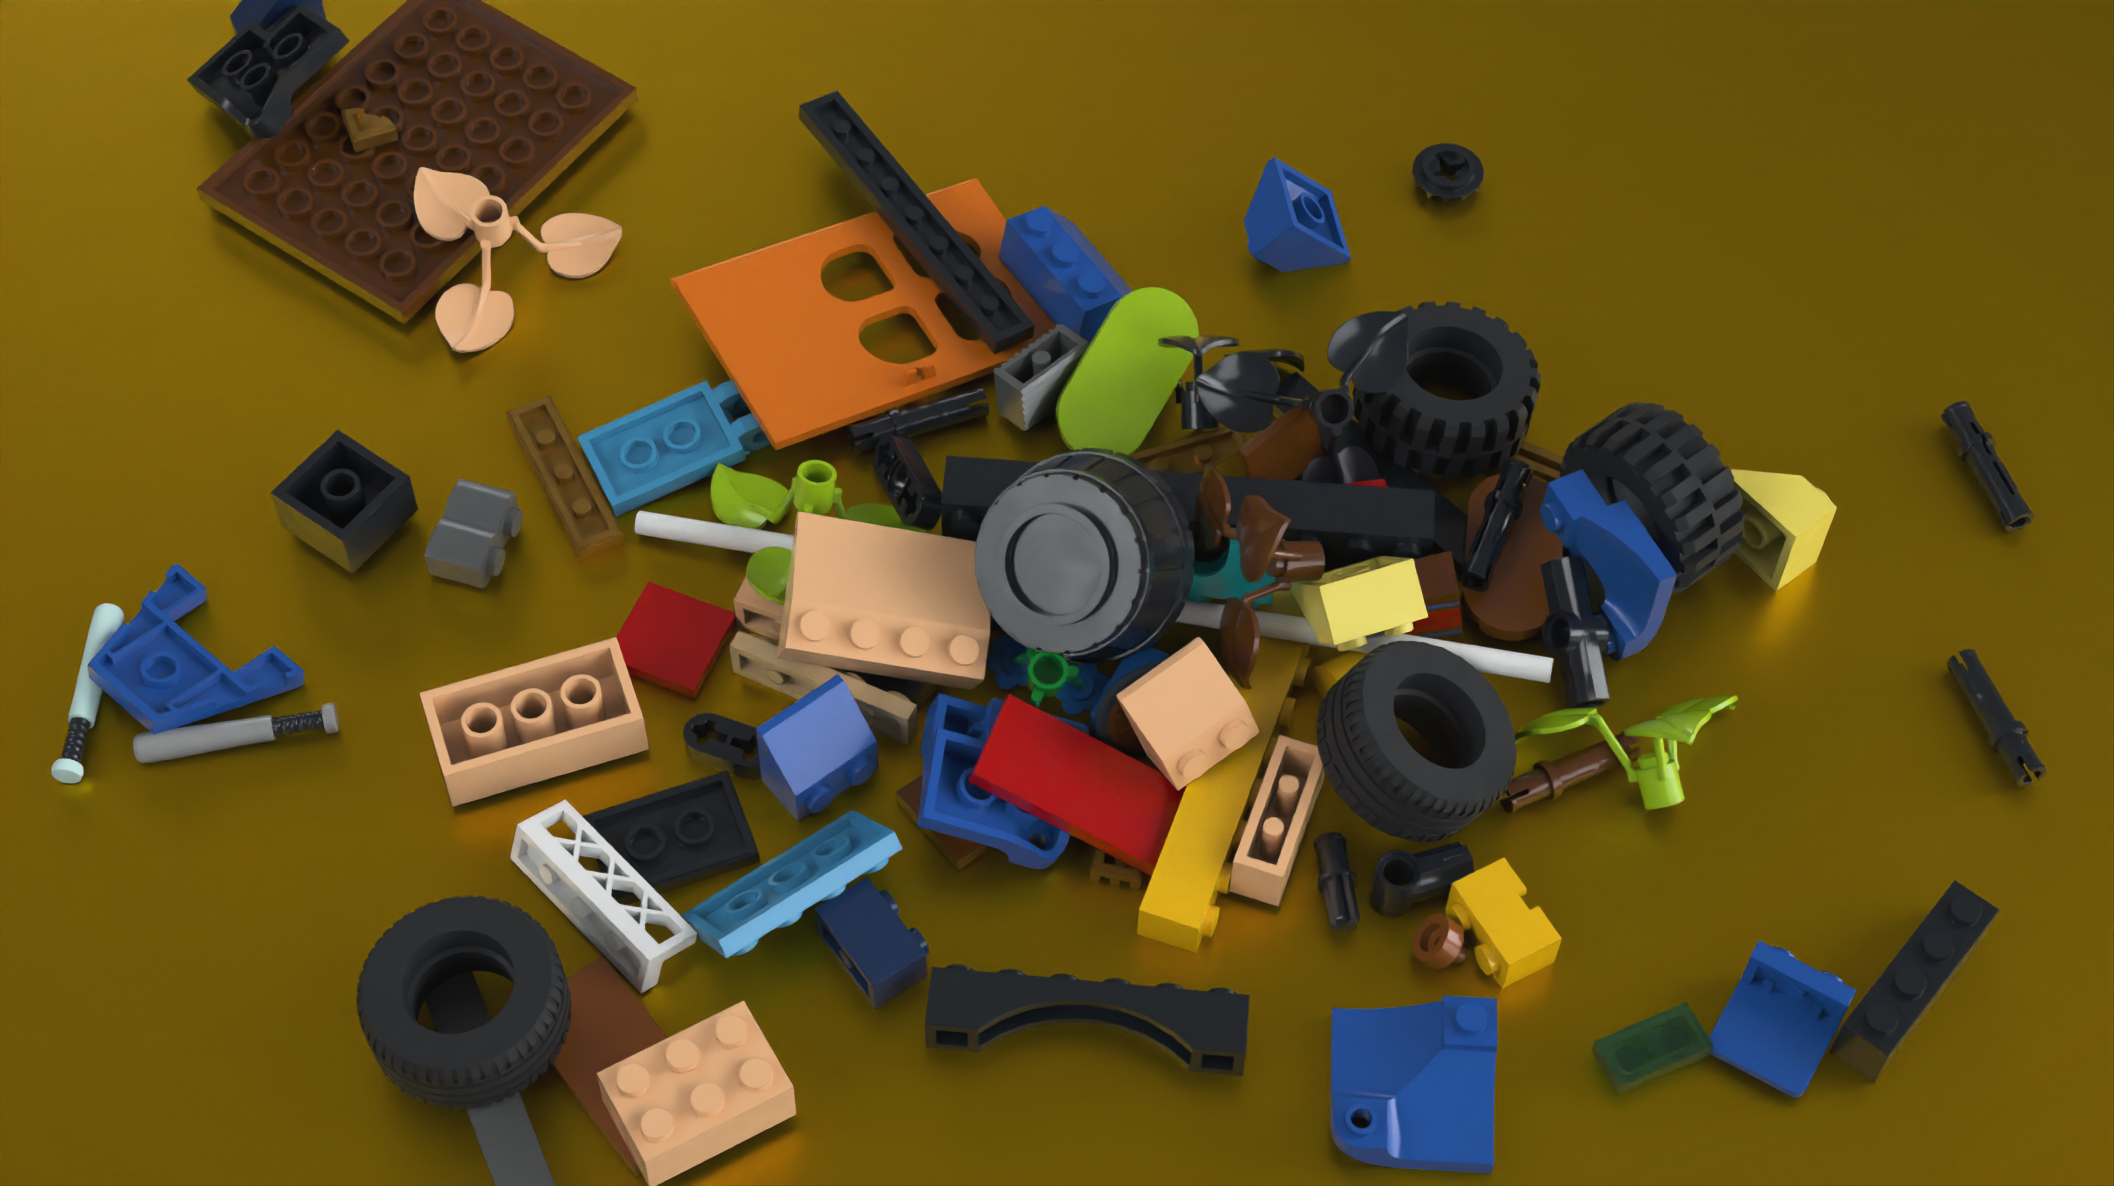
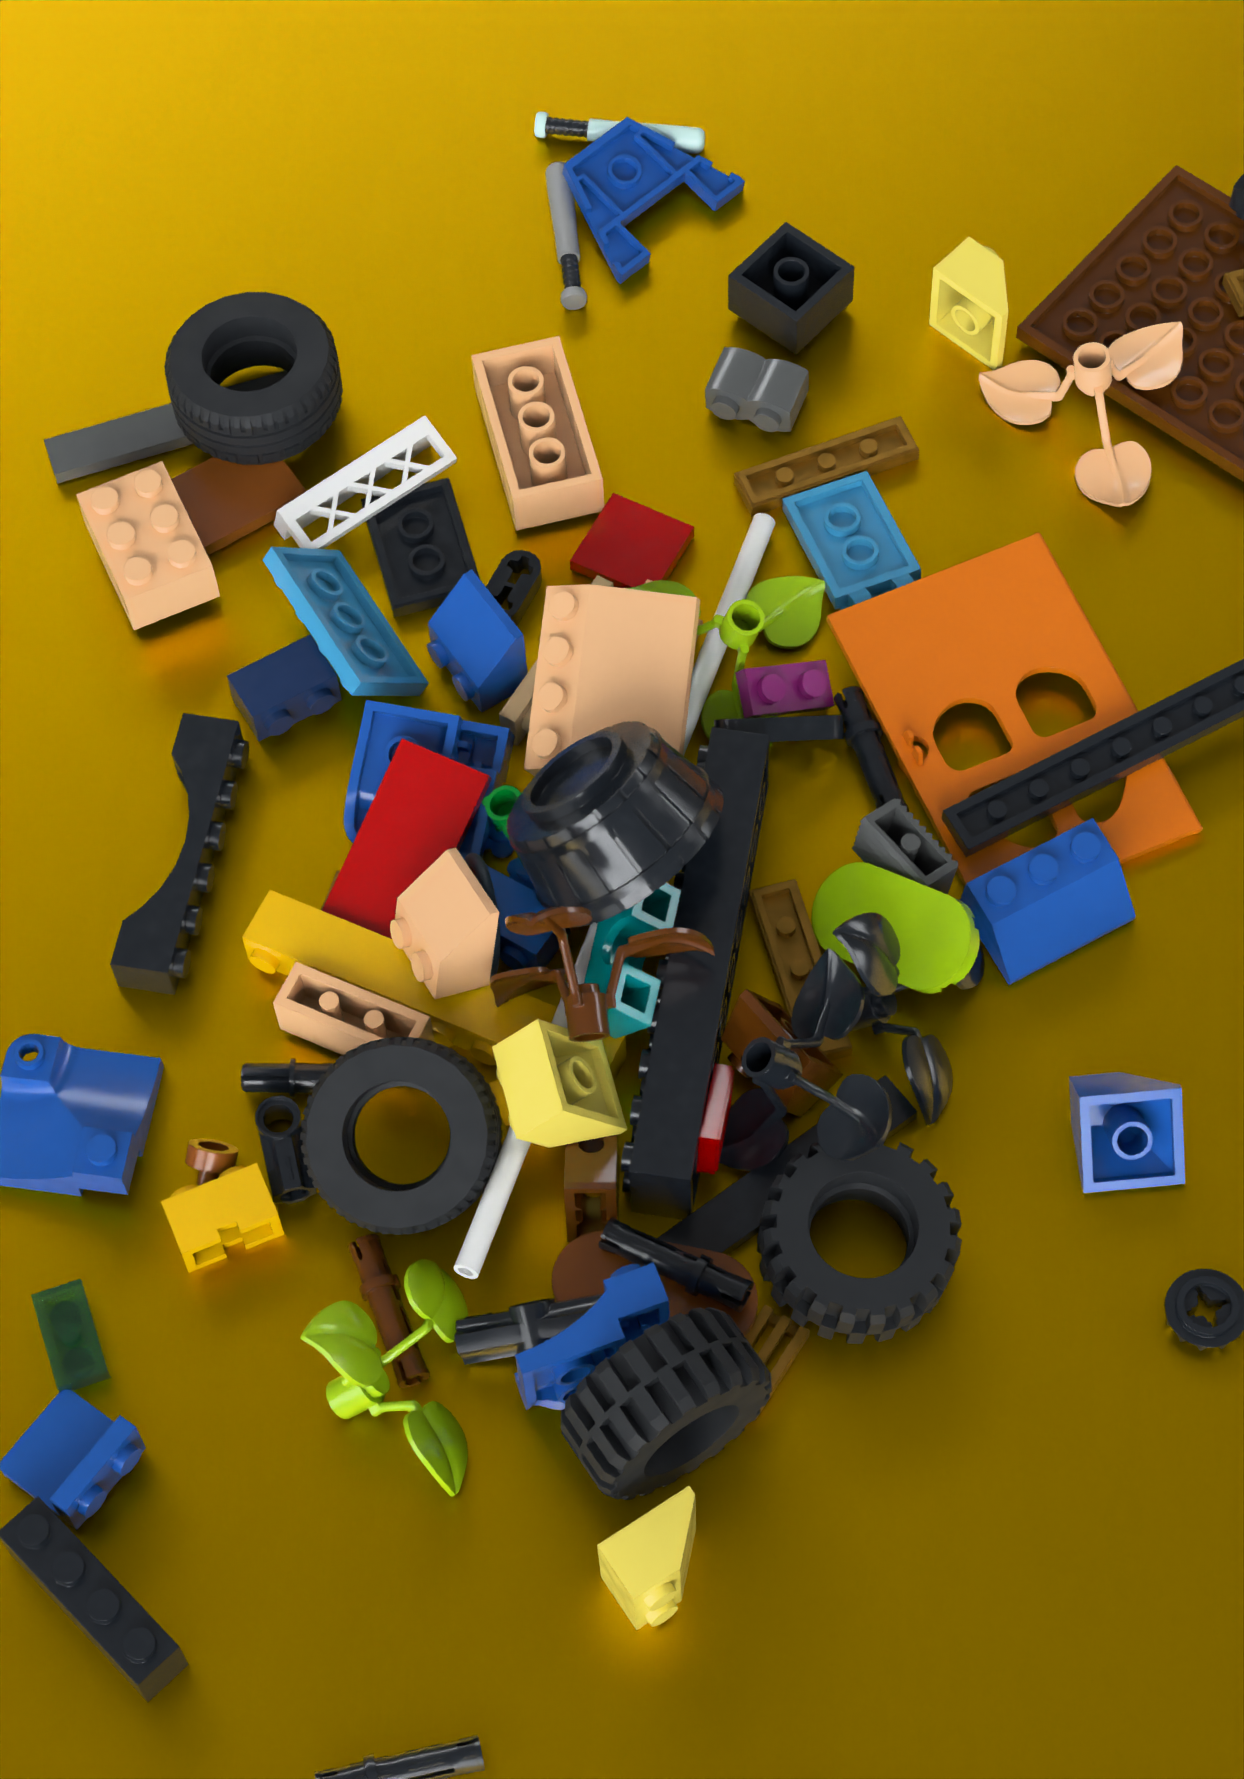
camera: 100 degrees right, 5 degrees up
none -> magenta plate [735,660,835,718]
none -> light yellow slope [929,237,1008,370]

